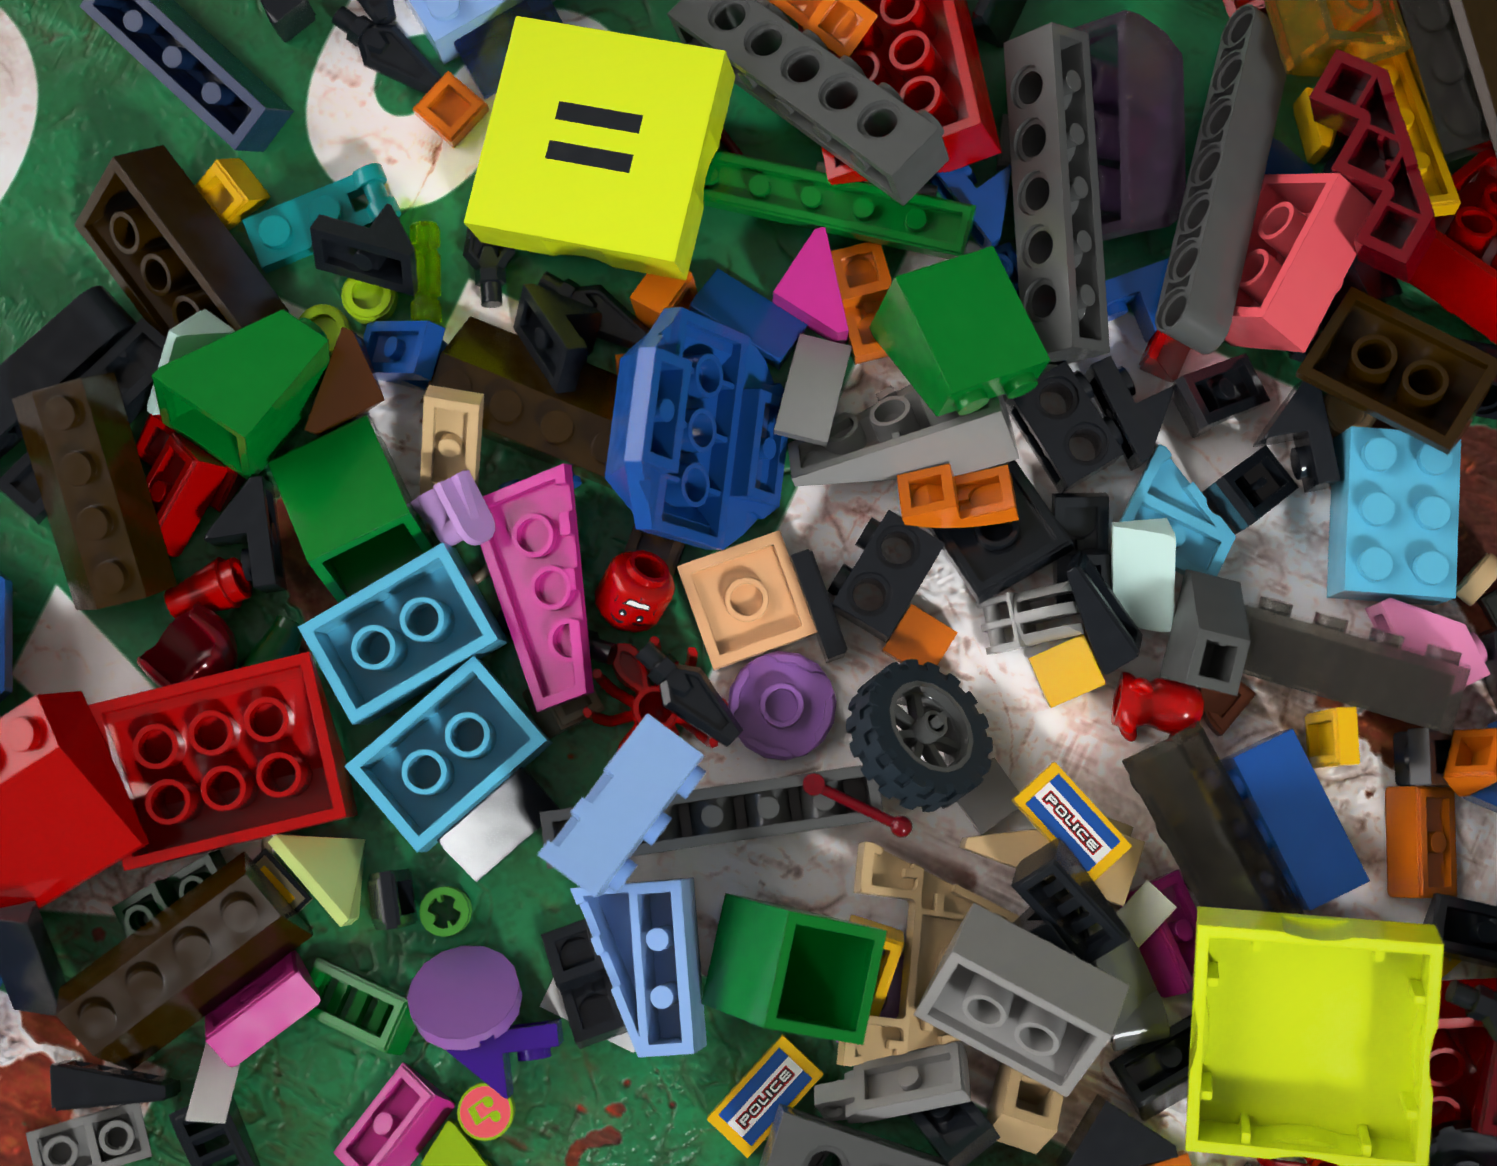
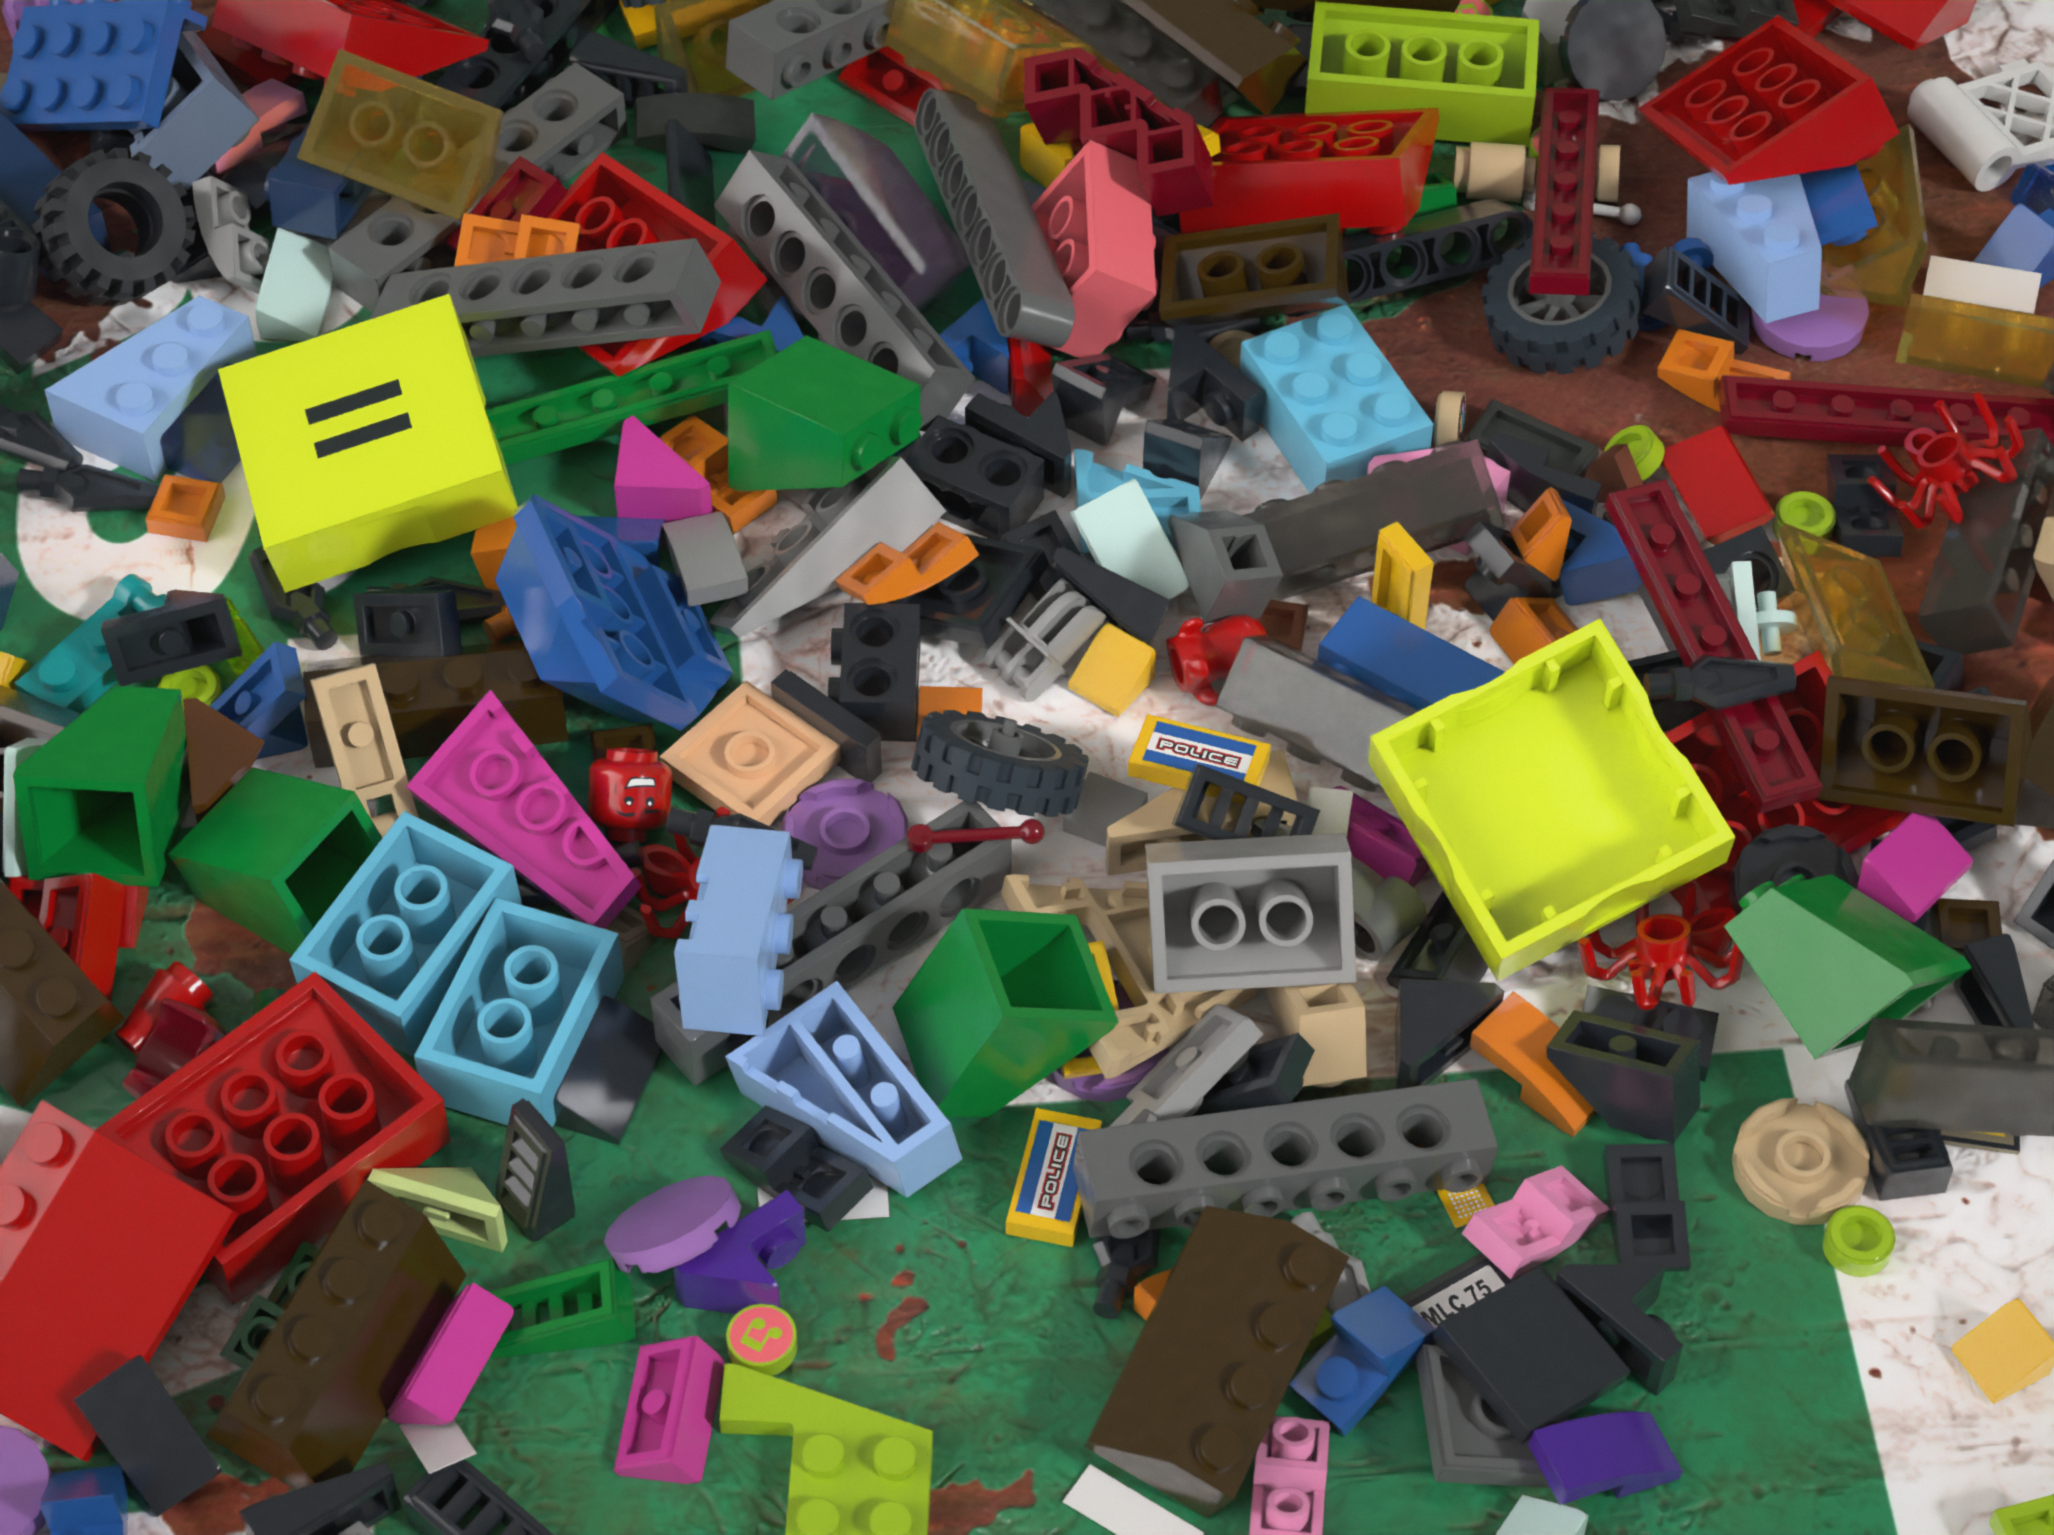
camera: 30 degrees left, 30 degrees down
black slope [204,476,287,593] -> none
lavender piece [410,470,495,546] -> none
bright green bush [419,886,473,937] -> none

